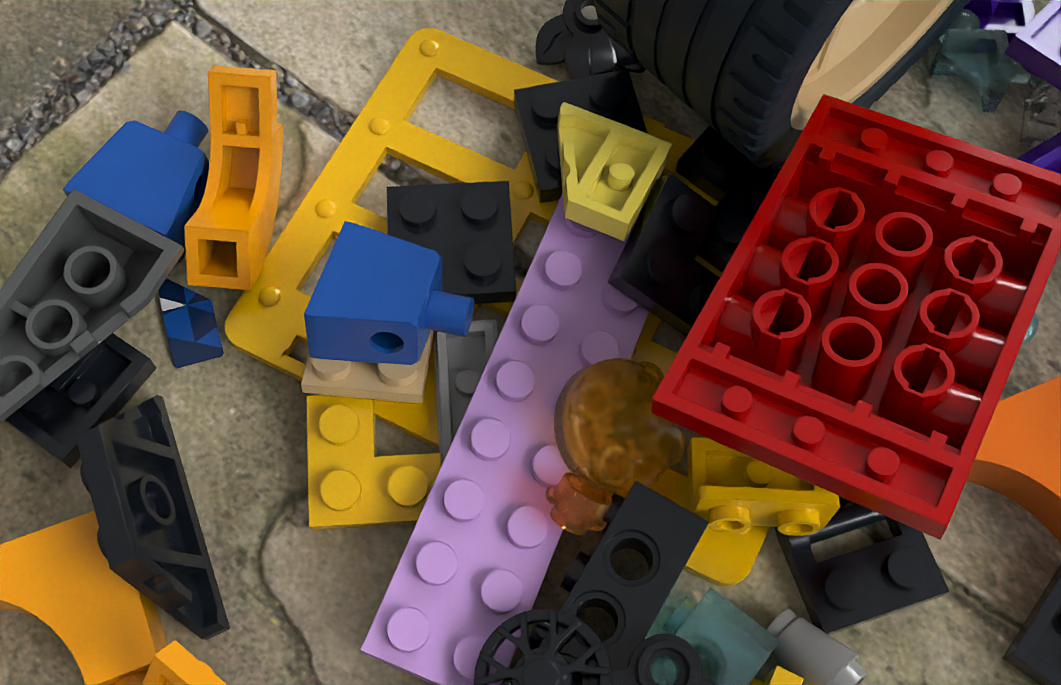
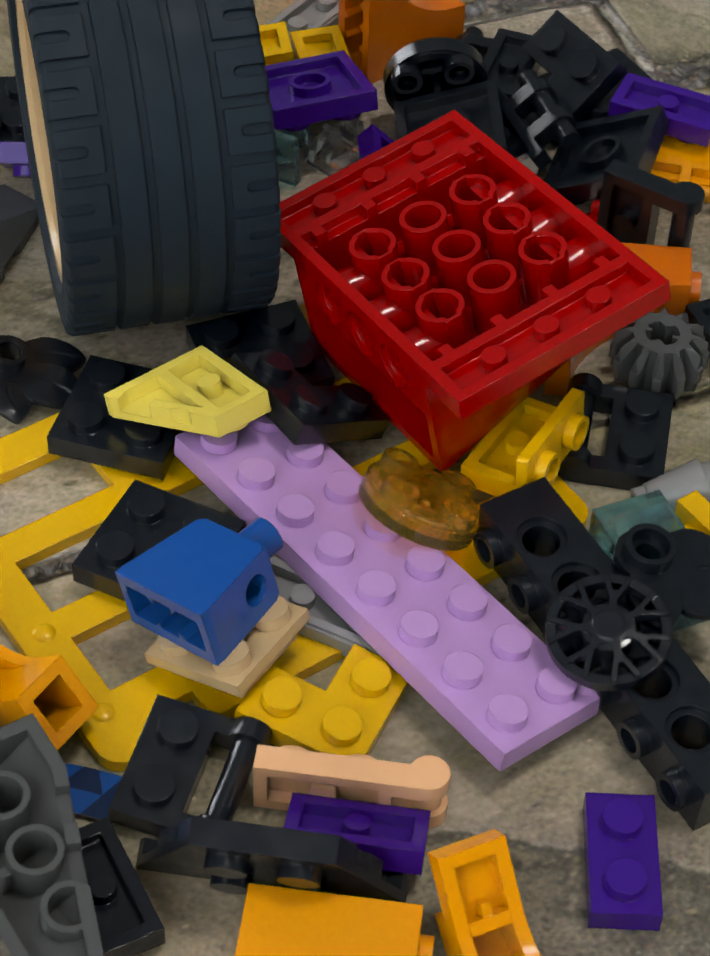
camera: 60 degrees left, 20 degrees down
clear orange plate [545,472,613,535] -> none
none -> black plate [109,694,273,837]
none -> light nougat plate [253,744,451,829]
none -> dark purple plate [284,792,431,875]
none -> dark grey gear [609,306,710,401]

